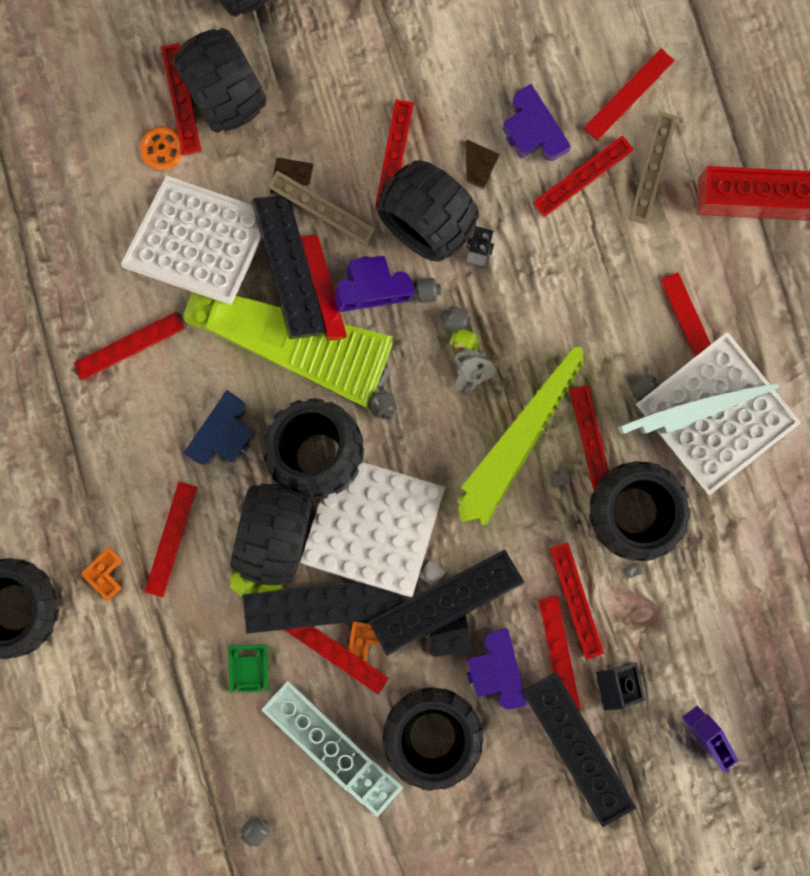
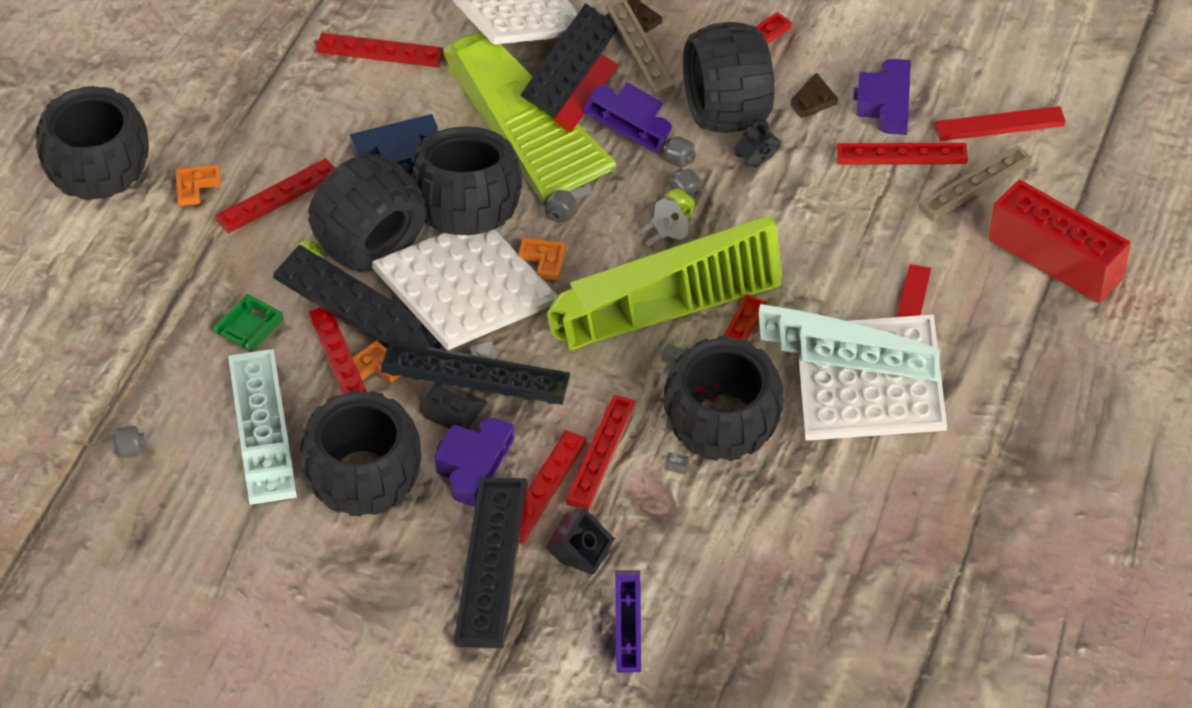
camera: 35 degrees right, 35 degrees down
none -> orange plate [519,238,566,281]

